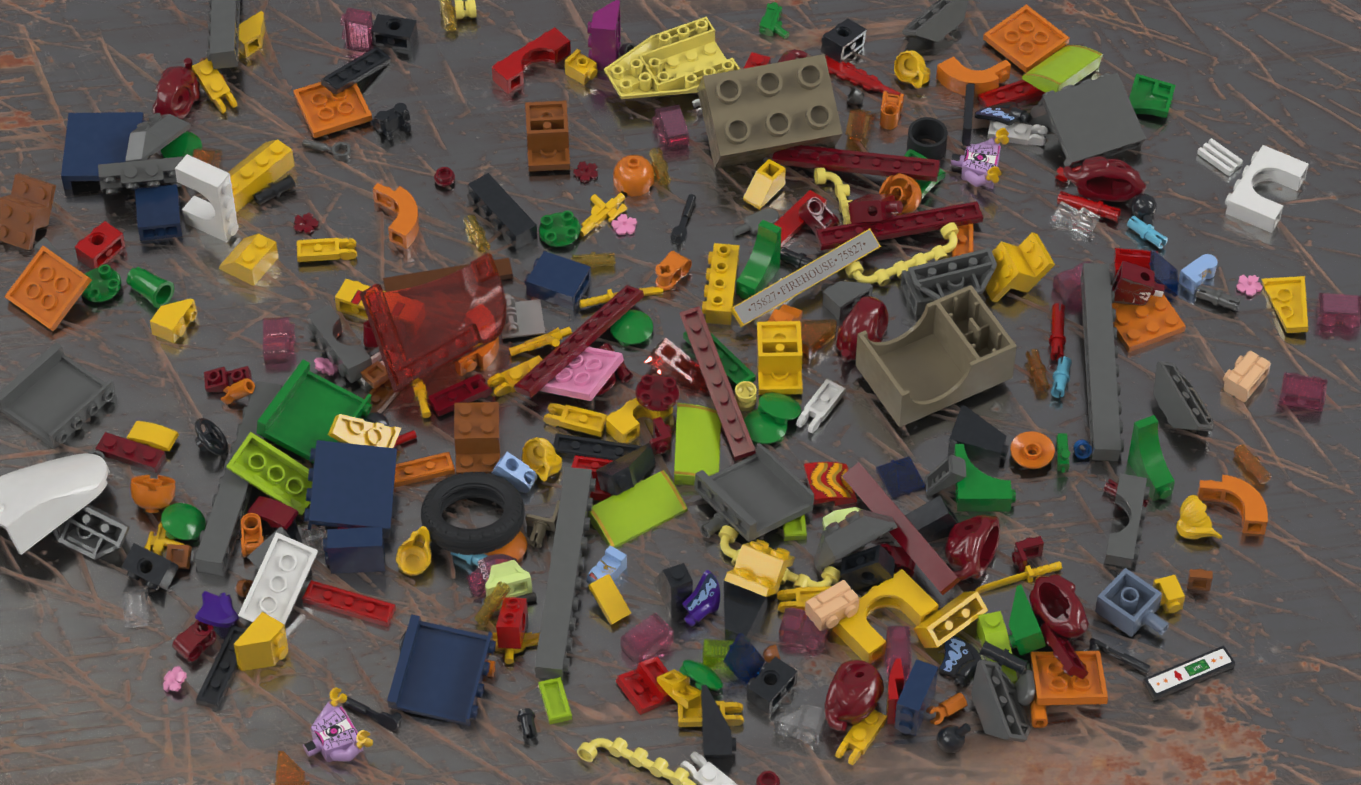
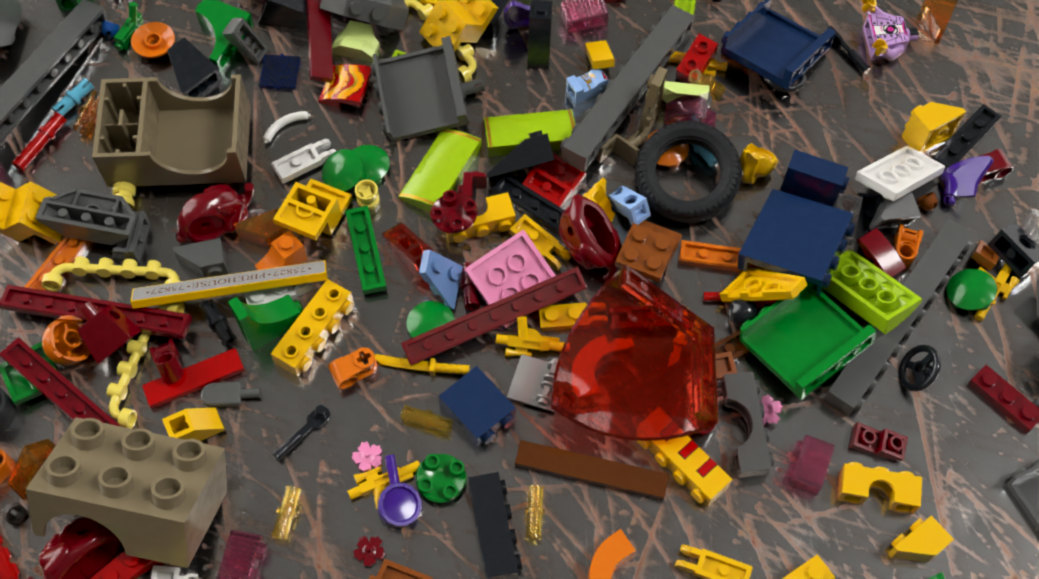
camera: 155 degrees left, 10 degrees up
yellow slope [127,421,179,451] -> none
orange cylinder [130,475,176,513] -> none
bright pink plant [163,666,187,693] -> none
orange bar [220,378,255,405] -> none
red tile [302,580,396,627] -> none
orange cylinder [613,155,655,197] -> none
dark red plate [679,306,756,461] -> none
none -> white piece [263,111,311,144]
none -> dark purple piece [377,454,422,528]
none -> medium blue wing [419,250,463,310]
none -> dark red piece [559,194,622,283]
none -> dark tan wing [636,67,668,140]
none -> yellow arch [837,462,922,514]

